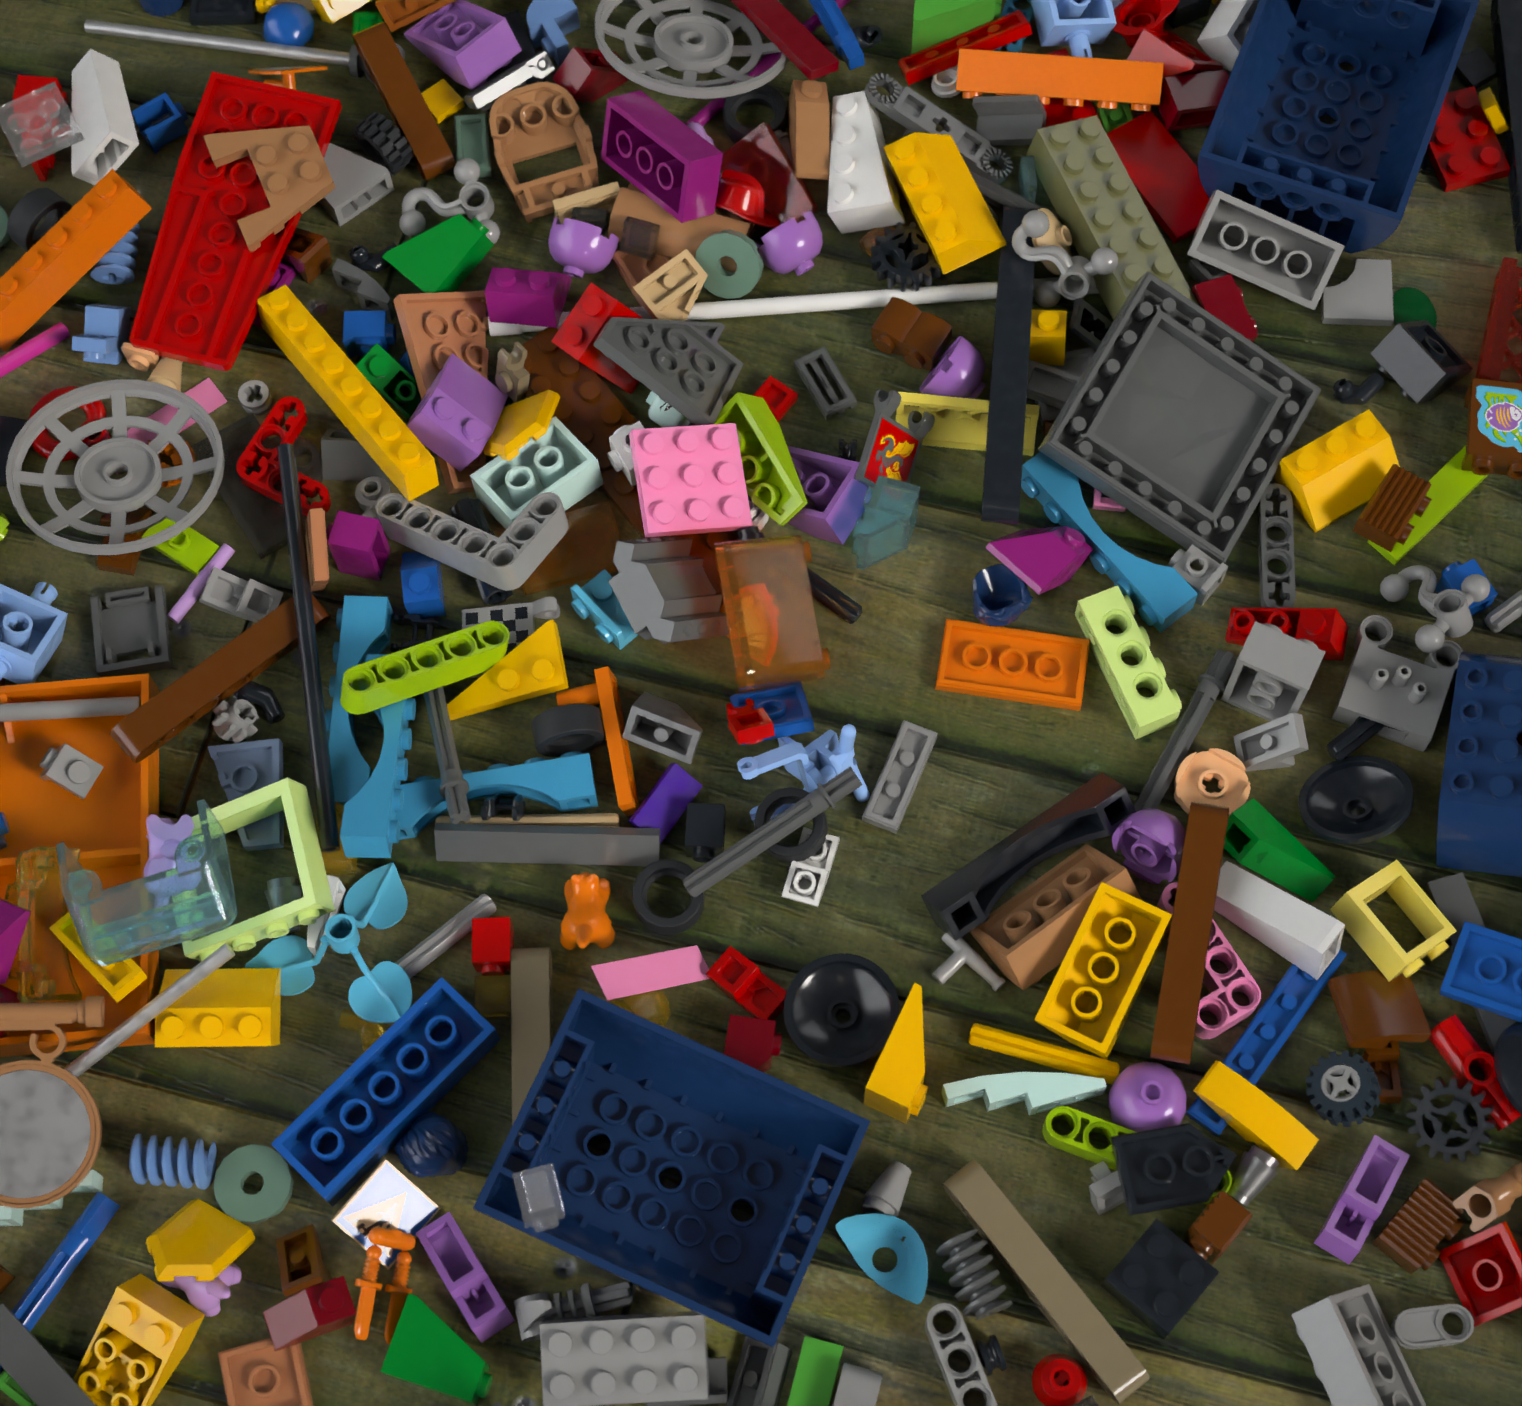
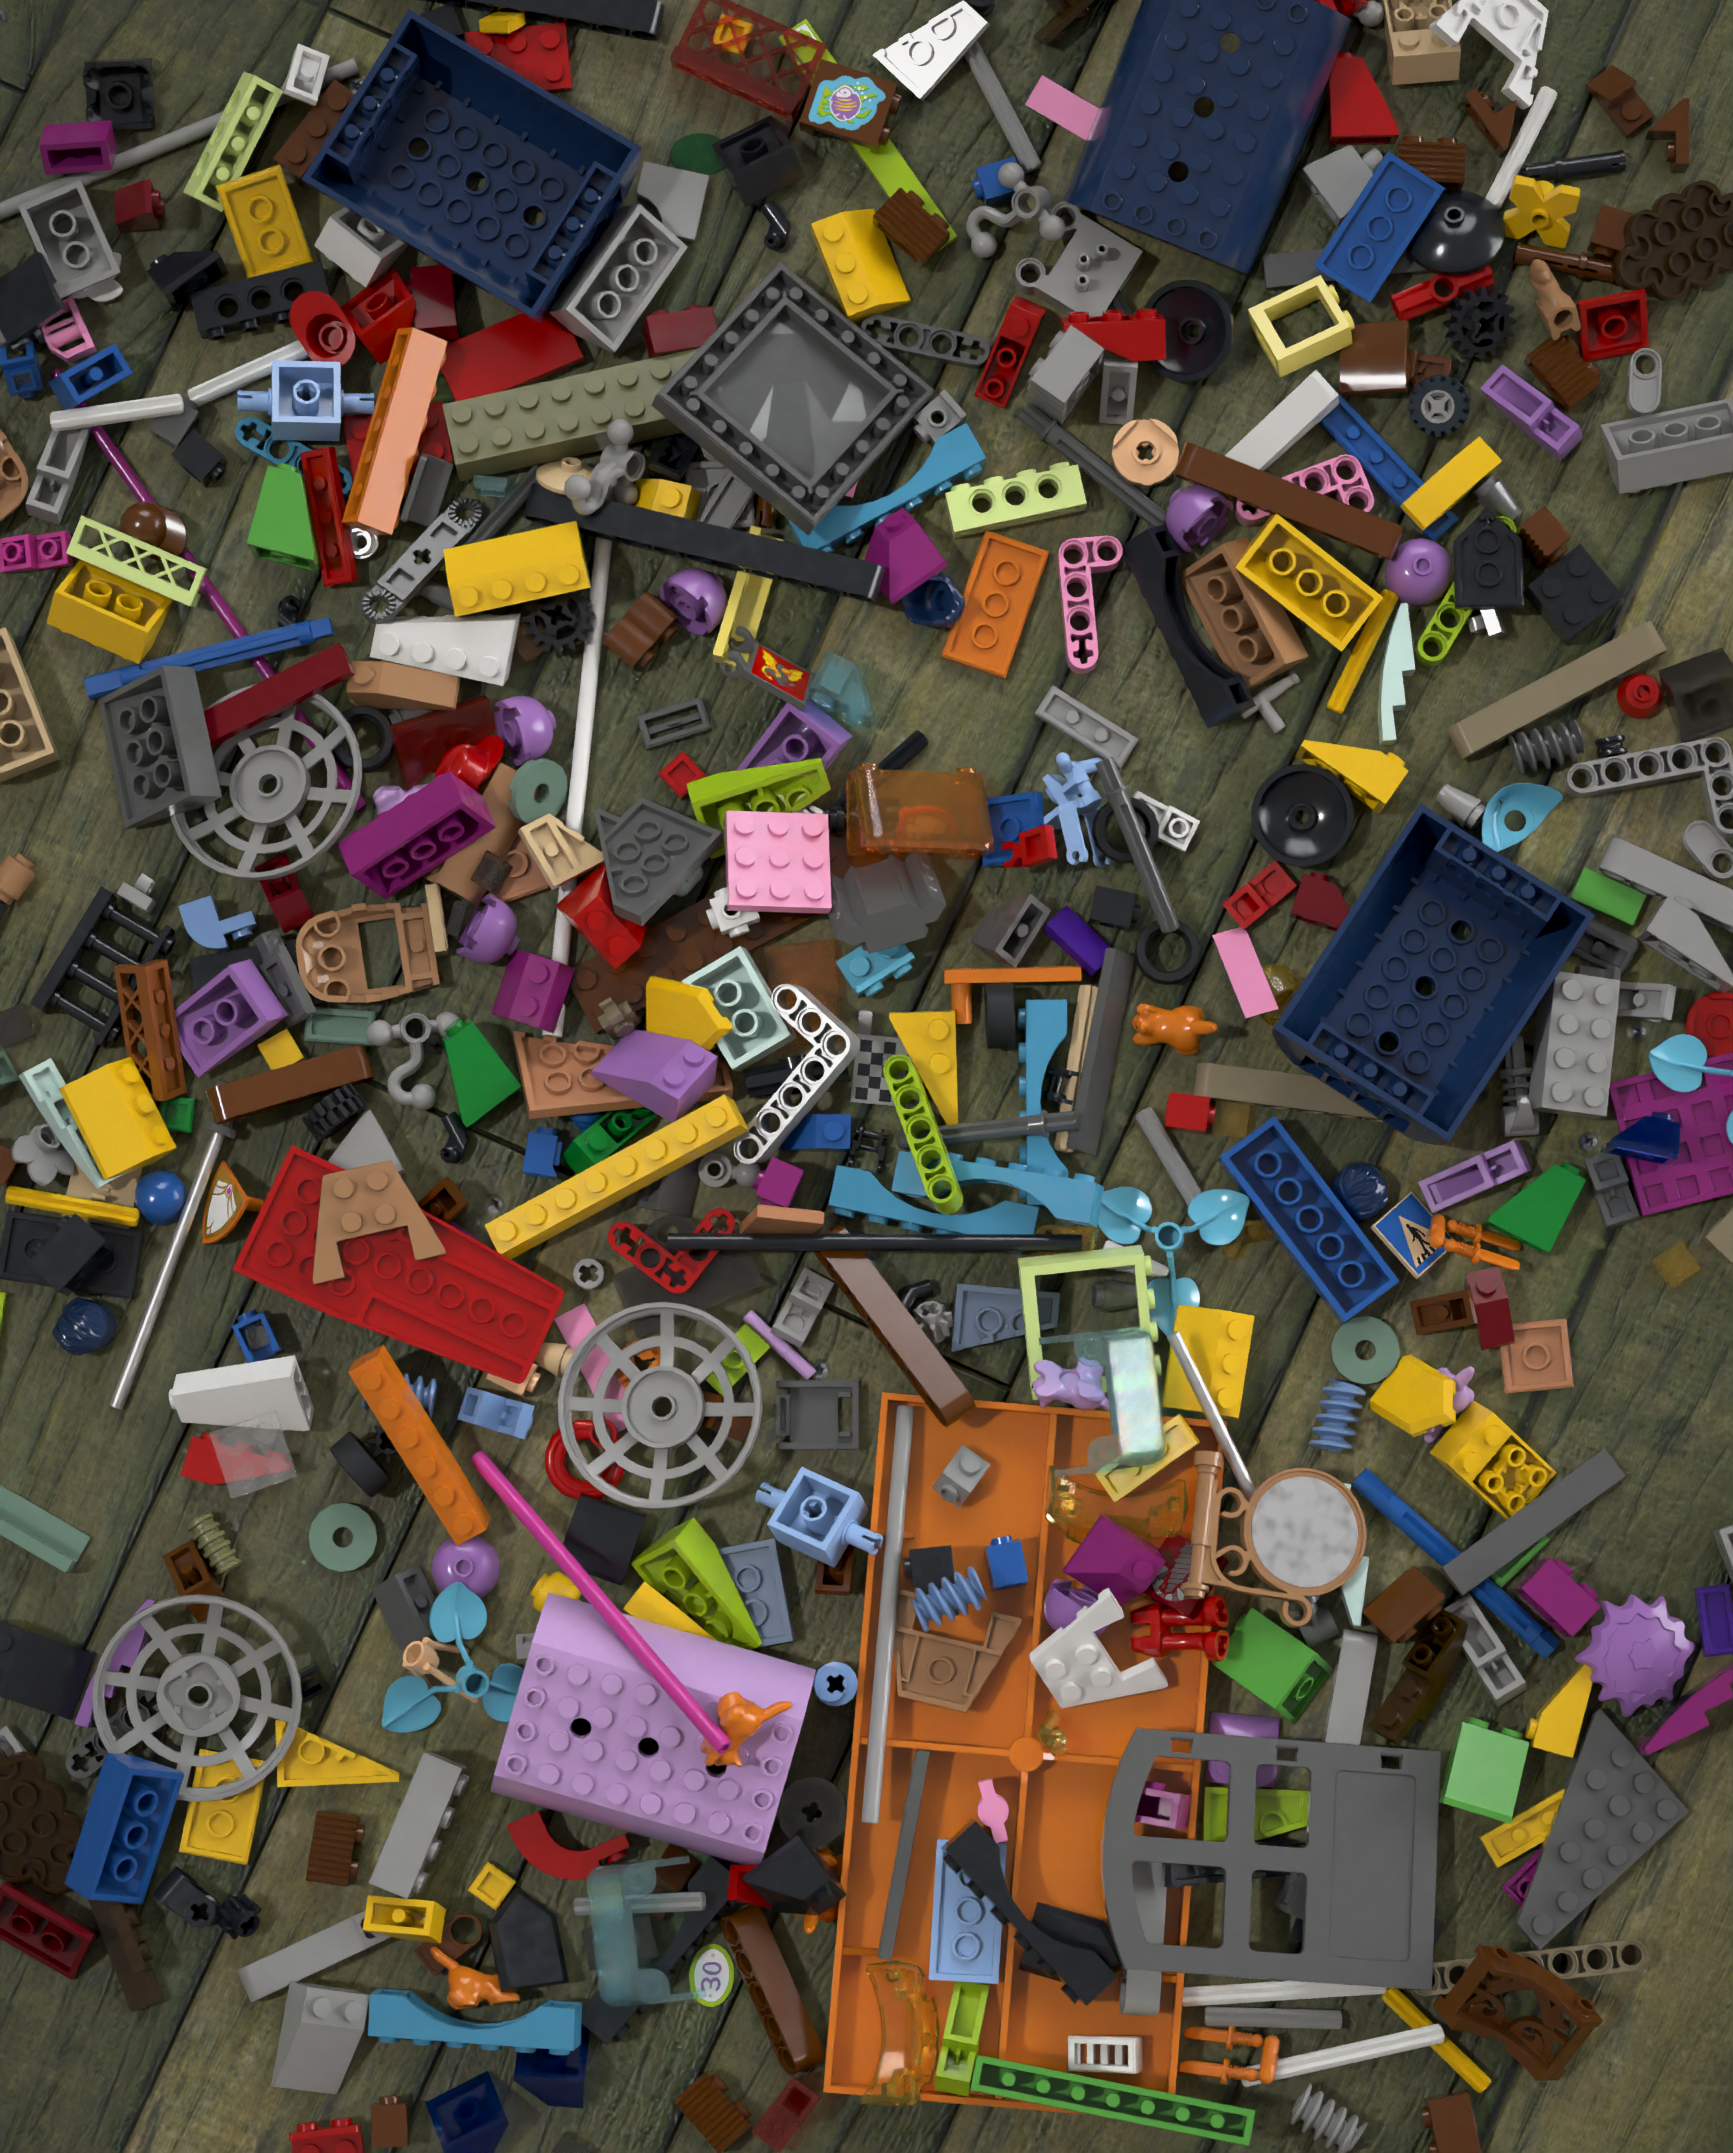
camera: 85 degrees left, 15 degrees up
dark grey slope [332,258,395,321] -> none
clear brick [512,1163,565,1232] -> none
black bush [838,439,857,462] -> none
green slope [1224,798,1336,902] -> none
none -> bright pink beam [1057,536,1123,675]
none -> red slope [1060,308,1166,361]

